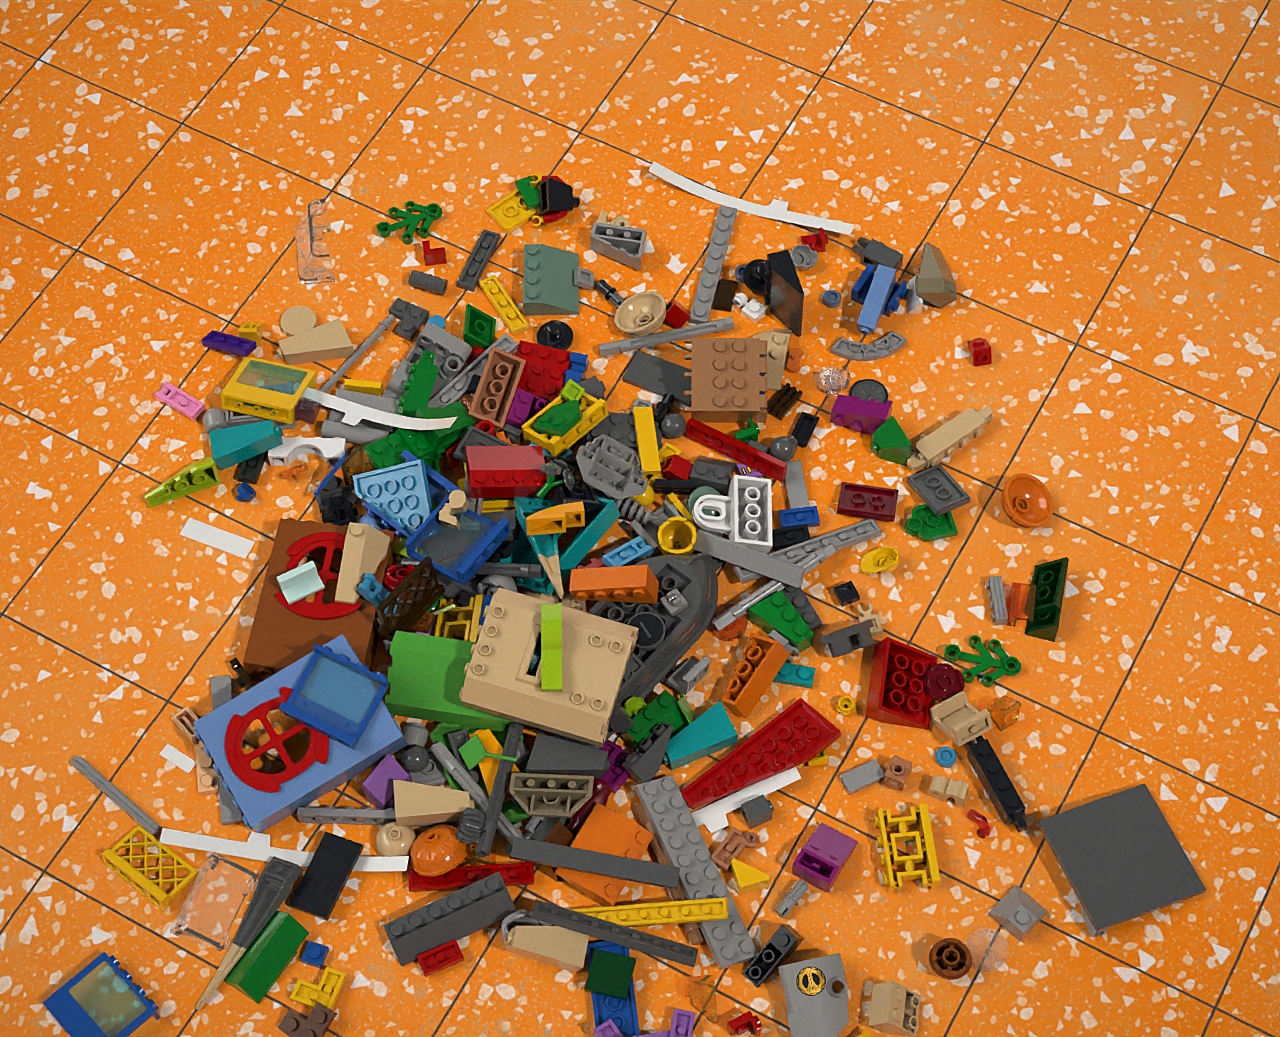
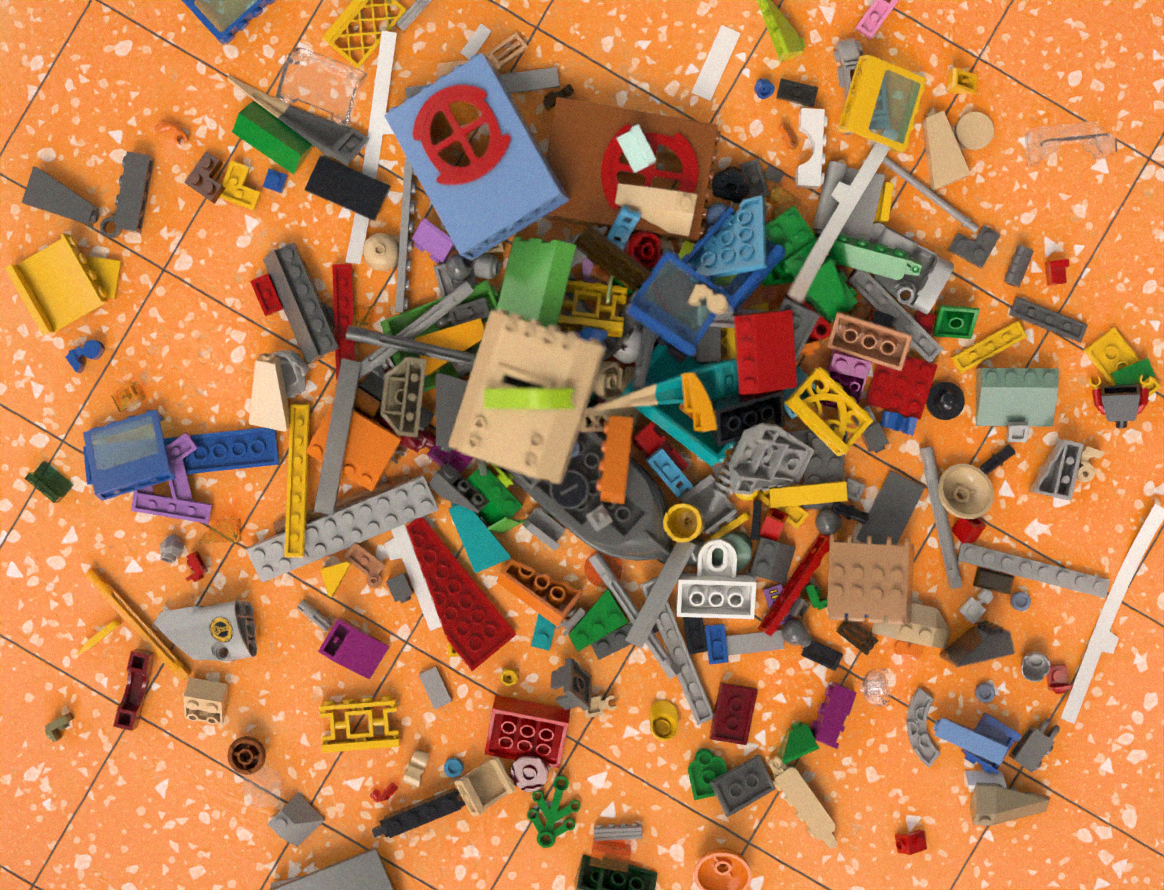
camera: 85 degrees right, 30 degrees up
dark purple plate [201,330,257,357] -> none
teal slope [209,420,283,470] -> none
clear light blue panel [279,644,389,750] -> none
panel [294,397,321,424] -> none
blue piece [314,451,348,497] -> none
green plant [377,201,442,245] -> none
tan slope [393,780,475,826] -> none
orange hat [410,825,470,876] -> none
dark azure tile [427,315,446,330] -> none
dark grey gear [456,807,485,844] -> none
bright green piece [458,734,518,770] -> none
dark grey plate [502,424,524,446] -> none
dark grey tile [531,900,698,967] -> none
green plate [533,400,582,437] -> none
dark grey plant [536,459,575,499] -> none
lime plate [559,379,585,401] -> none
dark green tile [585,949,637,1001] -> none
black plate [742,259,767,295] -> none
black slope [742,924,805,988] -> none
black plate [833,581,860,607] -> none
dark grey wheel [849,379,888,403] -> none
nougat brick [883,755,913,791] -> none
clear yellow slope [987,695,1022,732] -> none

